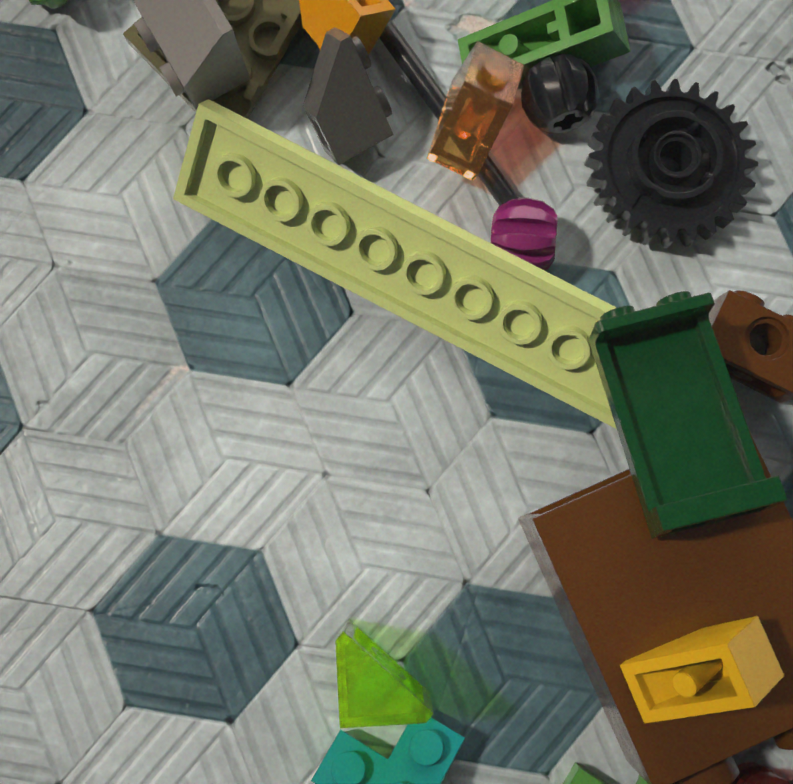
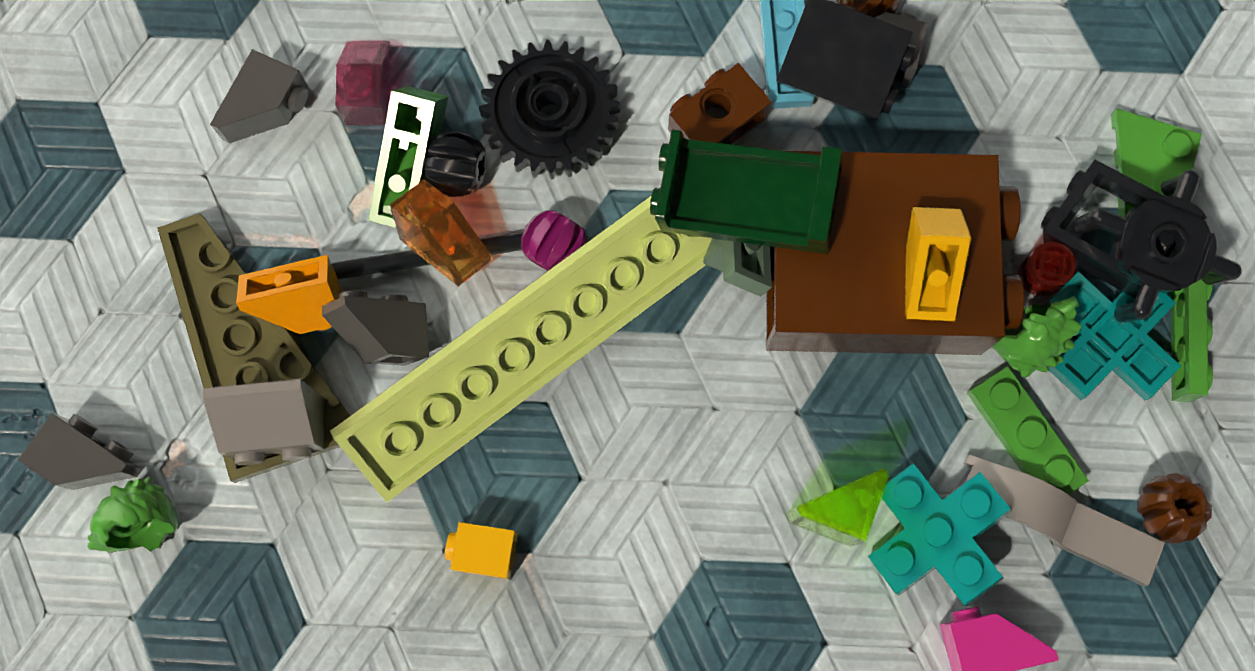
camera: 65 degrees left, 5 degrees down
none -> yellow brick [445,522,518,580]
none -> sand green slope [703,238,772,297]

